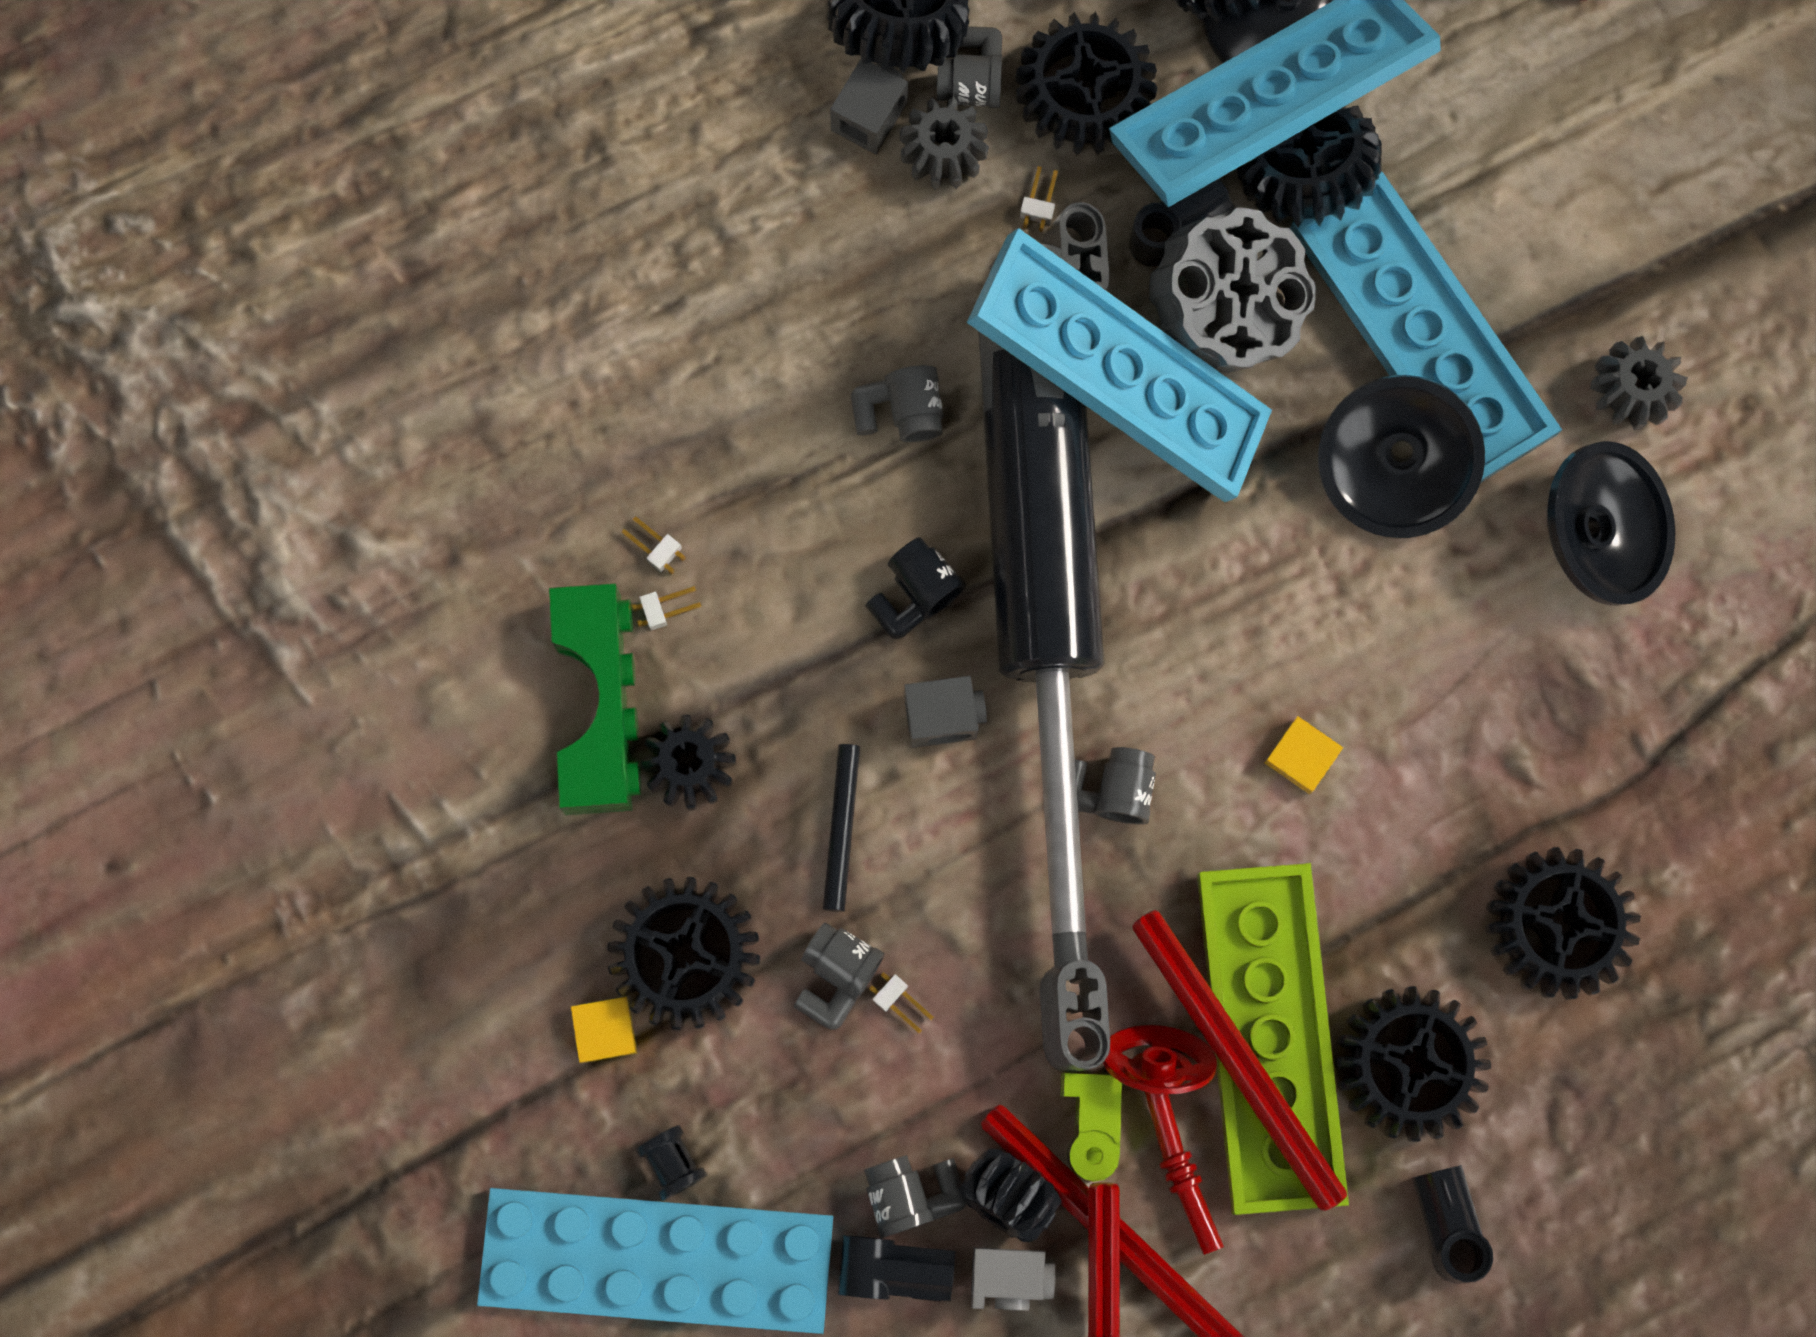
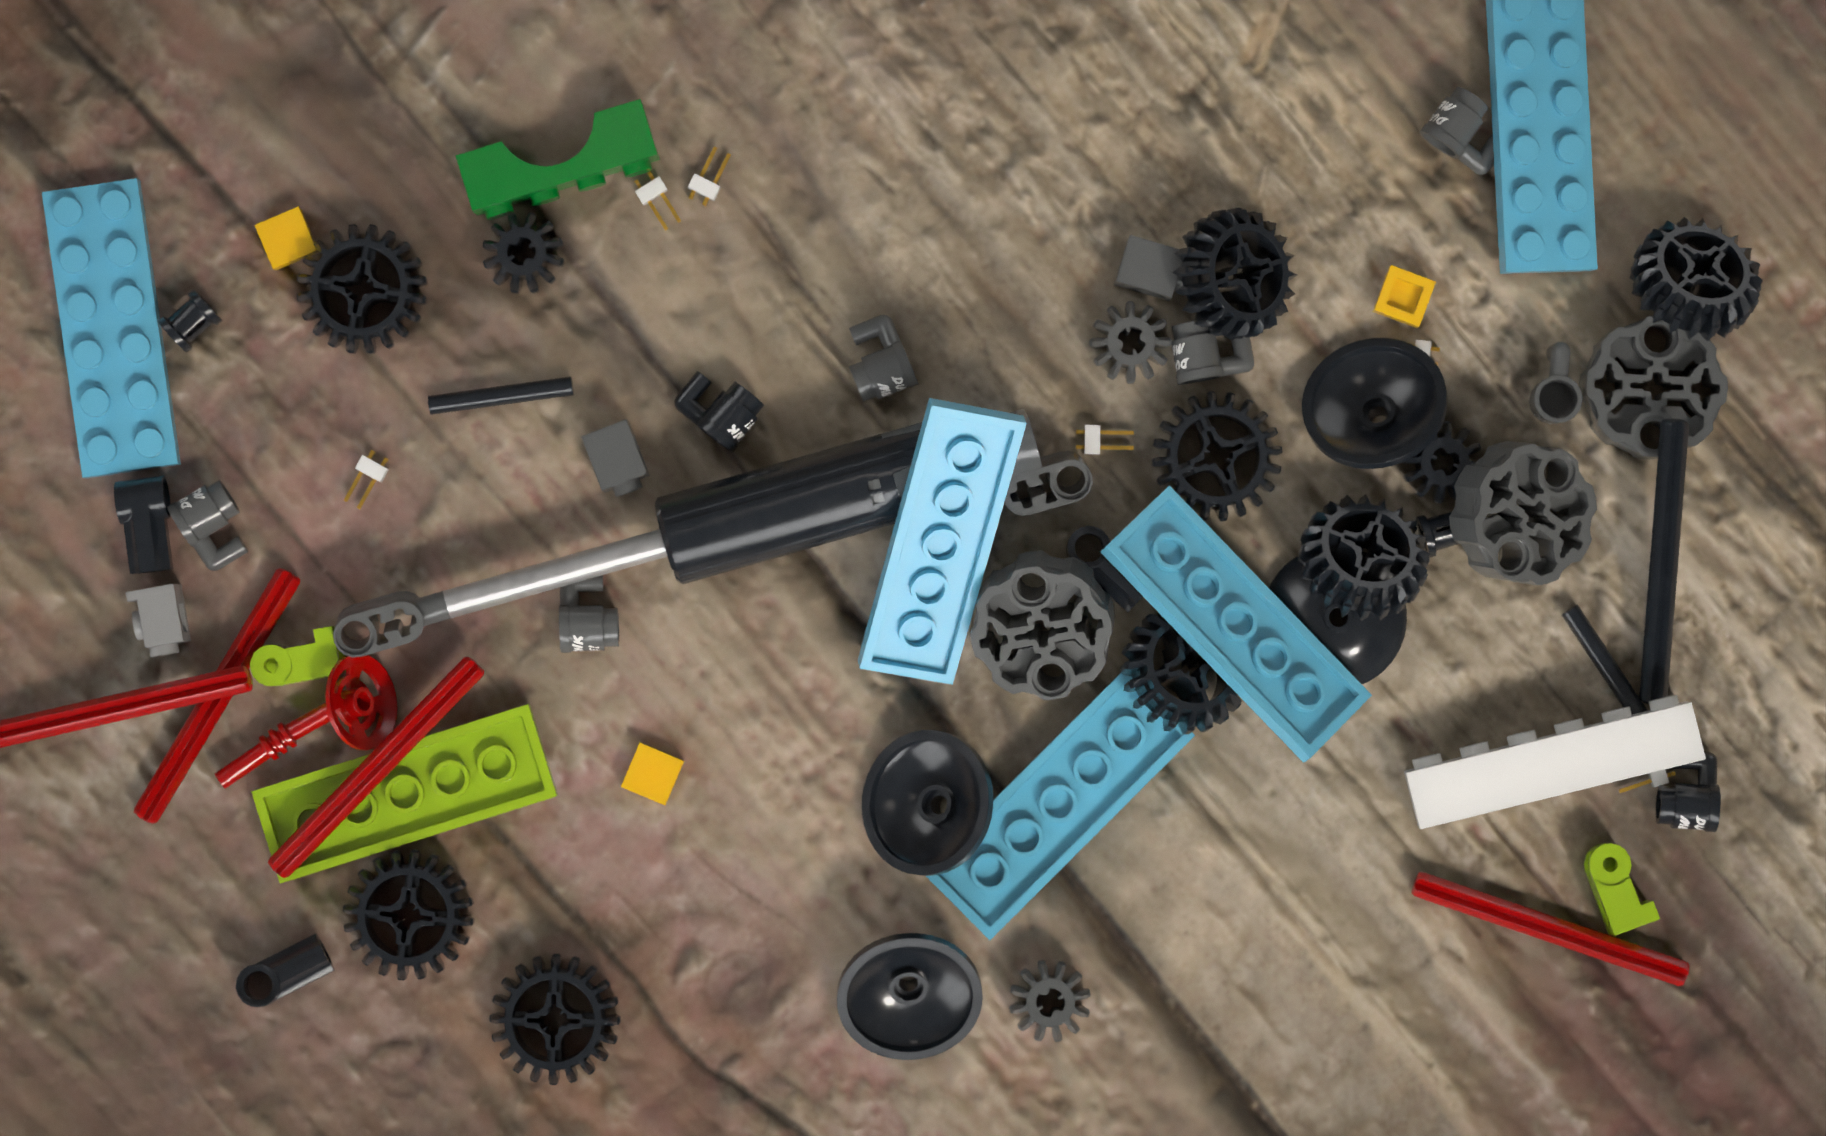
camera: 80 degrees right, 10 degrees up
dark grey piece [794,922,885,1030] -> none
black gear [959,1149,1062,1242] -> none

